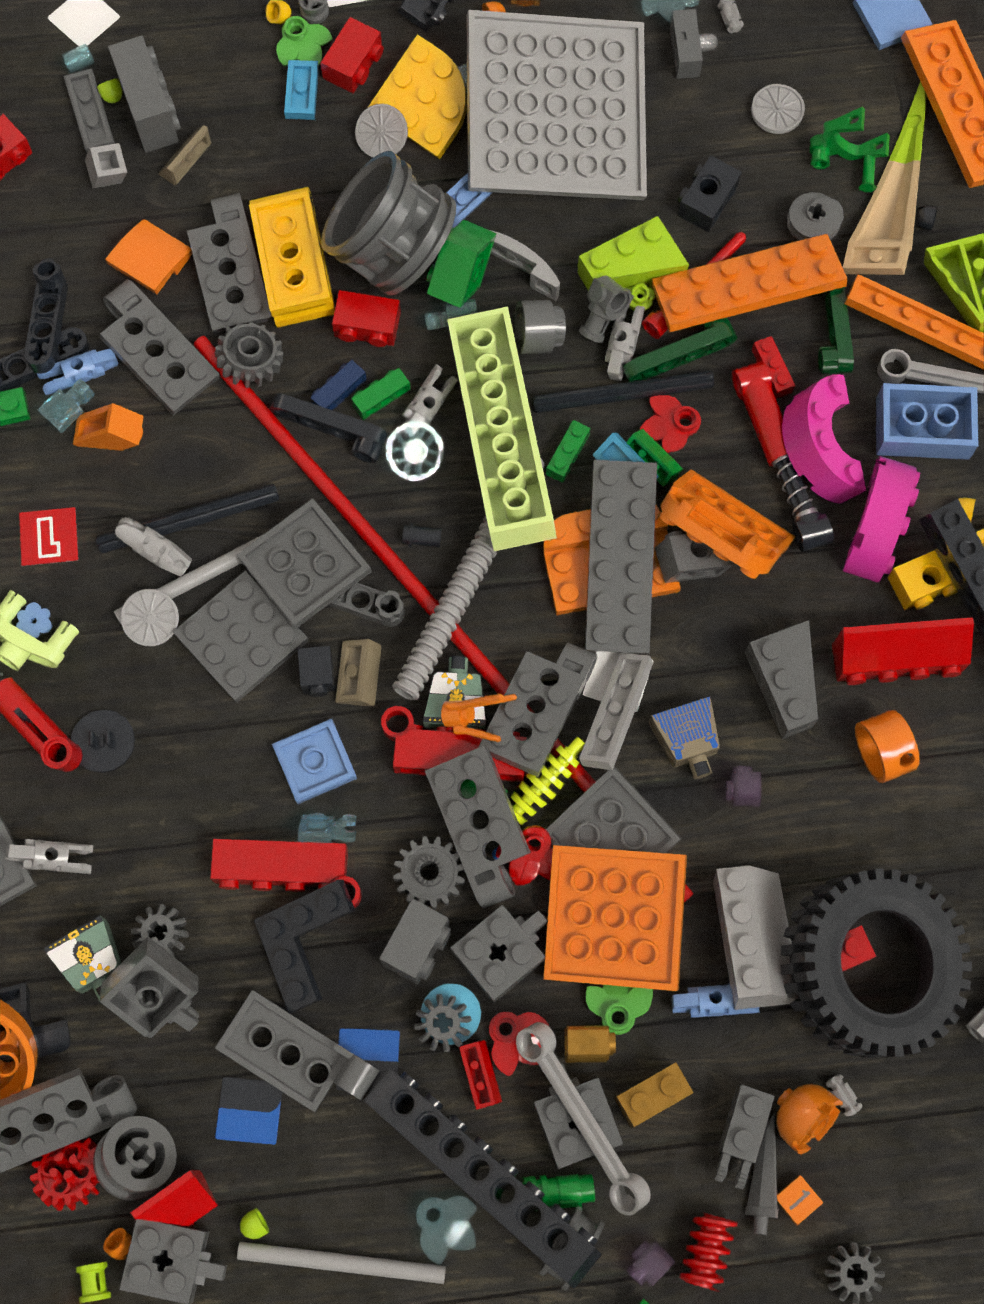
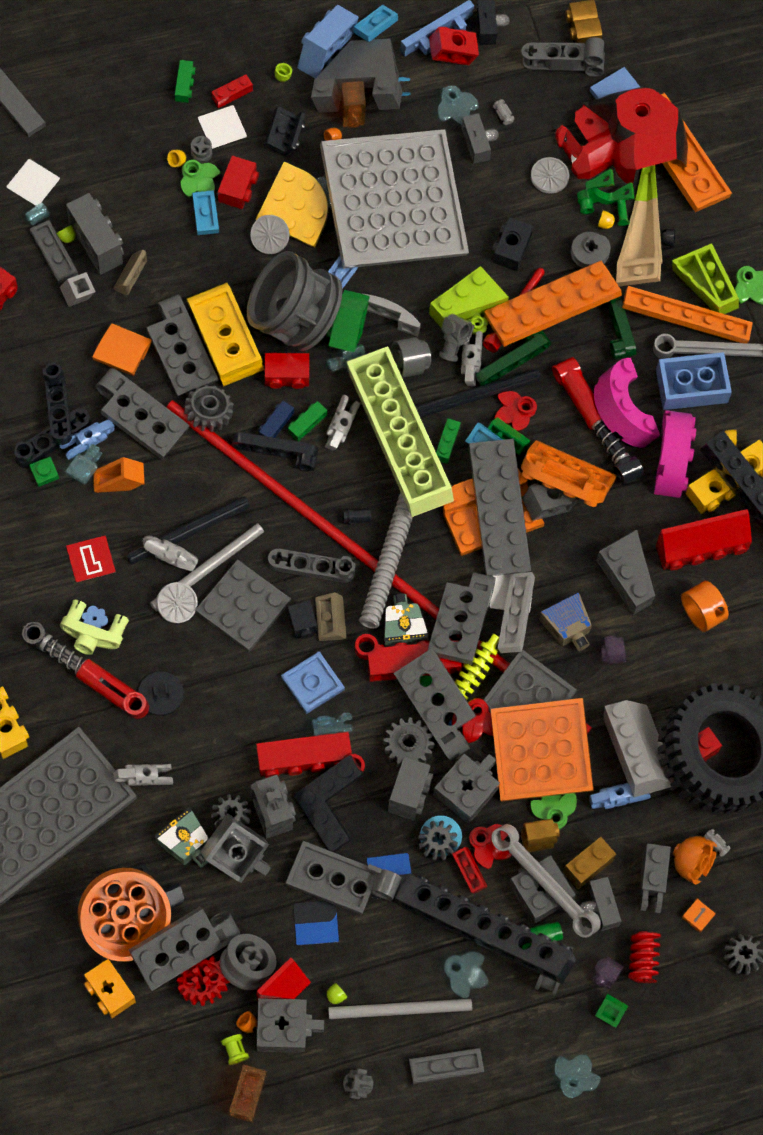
camera: 15 degrees left, 5 degrees down
dark grey plate [237,498,372,629] -> none
clear light blue wheel [385,422,444,481] -> none
orange plant [441,694,517,742] -> none
dark grey bar [745,1112,779,1235] -> none
red piece [752,336,795,399] -> none
none -> dark grey hinge [251,775,296,839]
none -> red piece [555,87,688,183]
none -> dark grey piece [580,877,621,931]
none -> yellow hinge [598,210,615,229]

